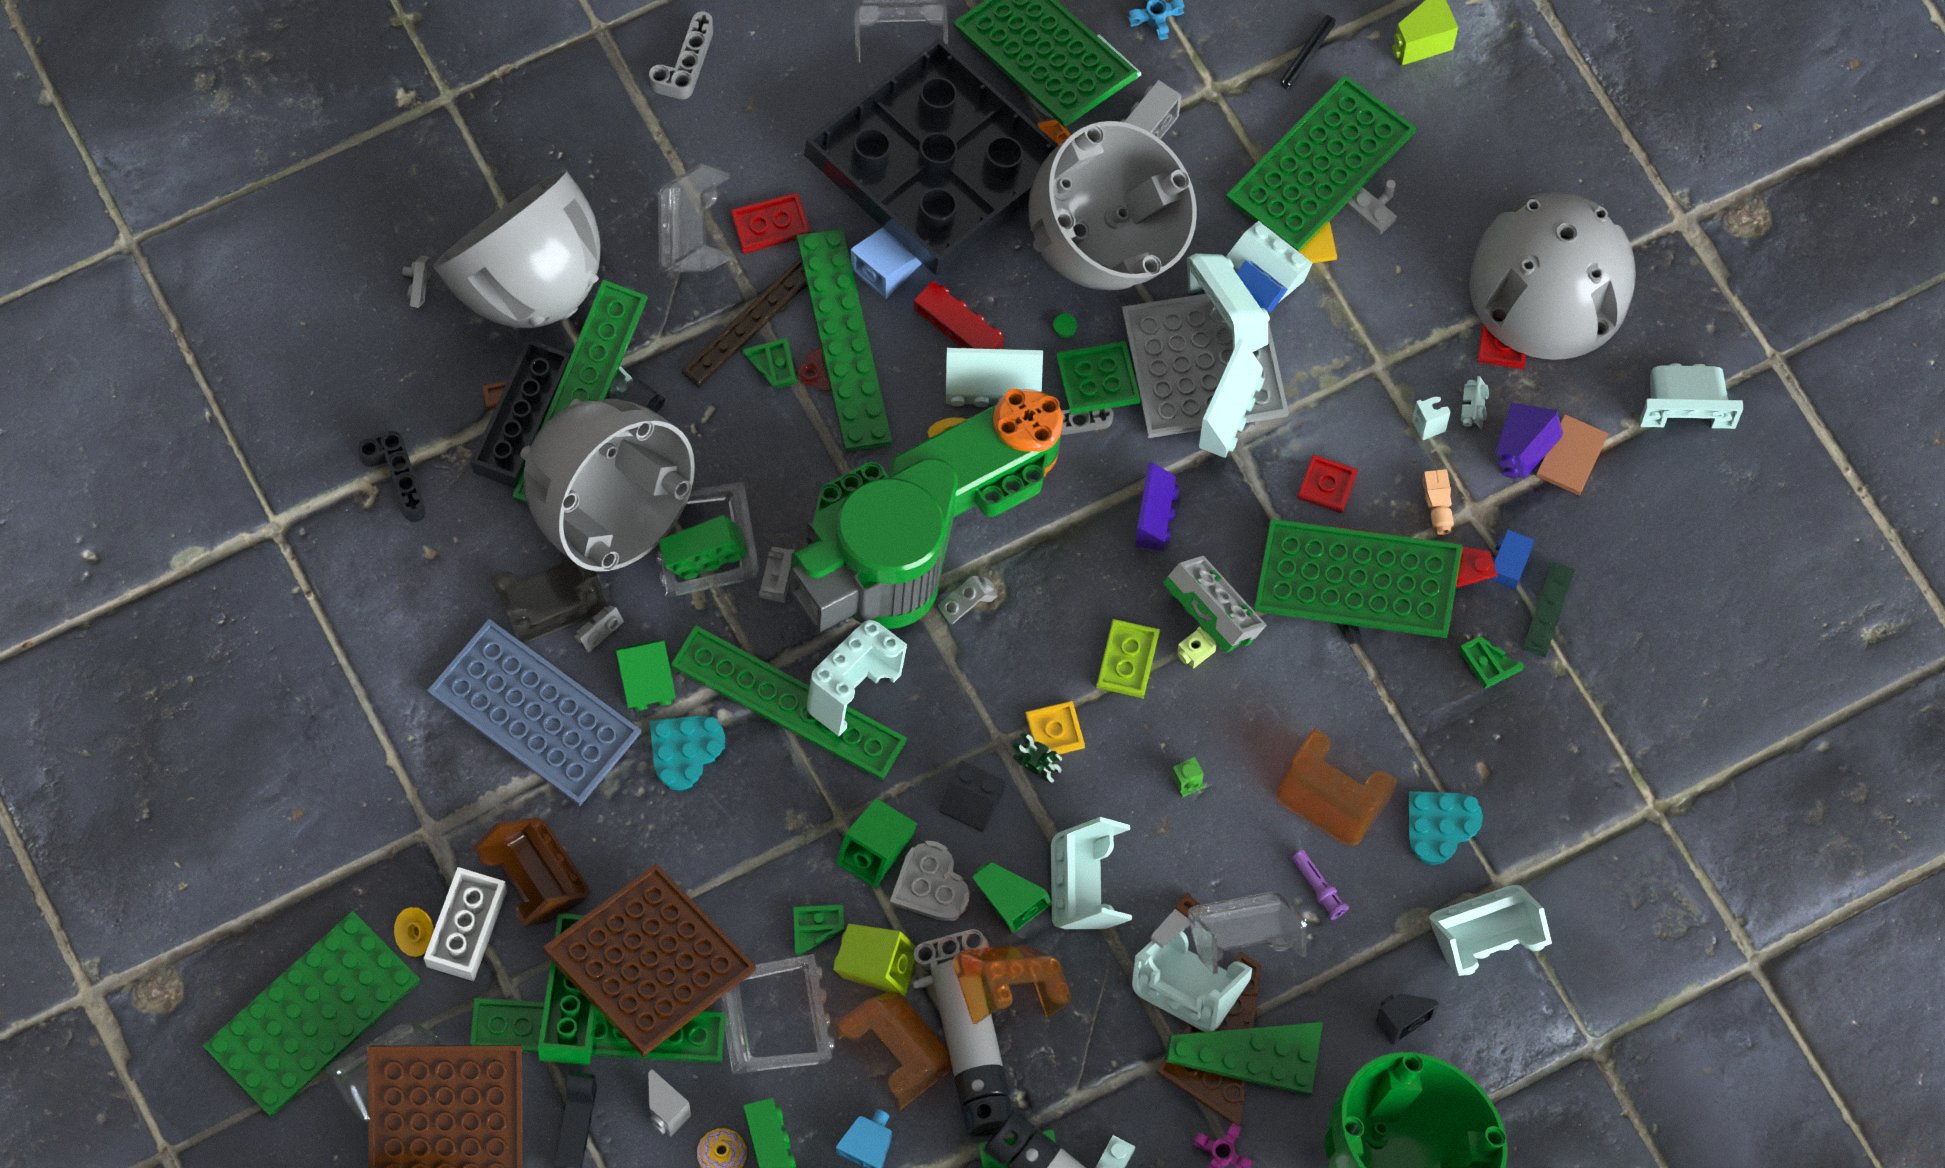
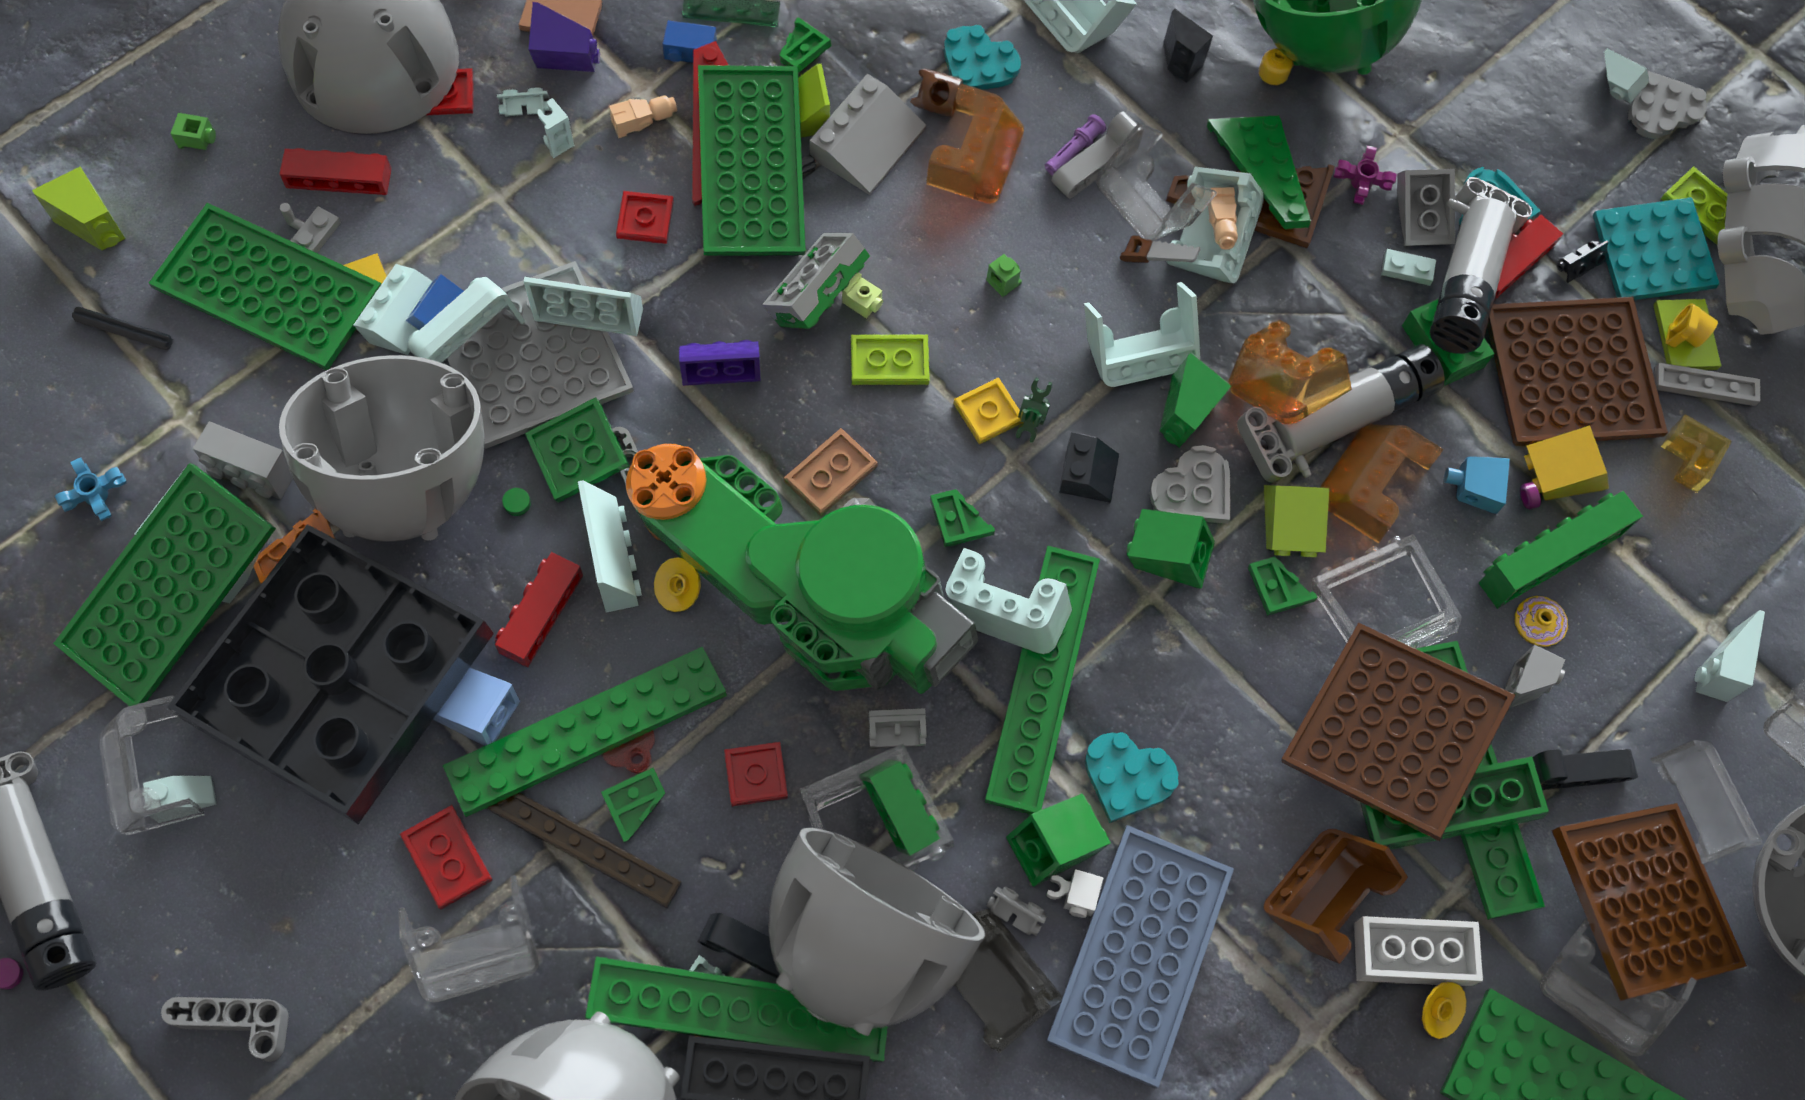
camera: 110 degrees left, 0 degrees up
none -> light aqua slope [143,776,216,819]
none -> bright green brick [171,113,216,150]
none -> red brick [279,148,392,195]
none -> red tile [724,742,788,806]
none -> nougat tile [784,428,878,516]
none -> lime slope [798,64,830,137]
none -> light grey slope [810,74,926,195]
none -> reddish brown piece [910,69,963,118]
none -> green wing [930,489,995,547]
none -> white brick [1046,869,1103,918]
none -> light grey beam [1051,111,1142,198]
none -> light nougat piece [1208,187,1238,250]

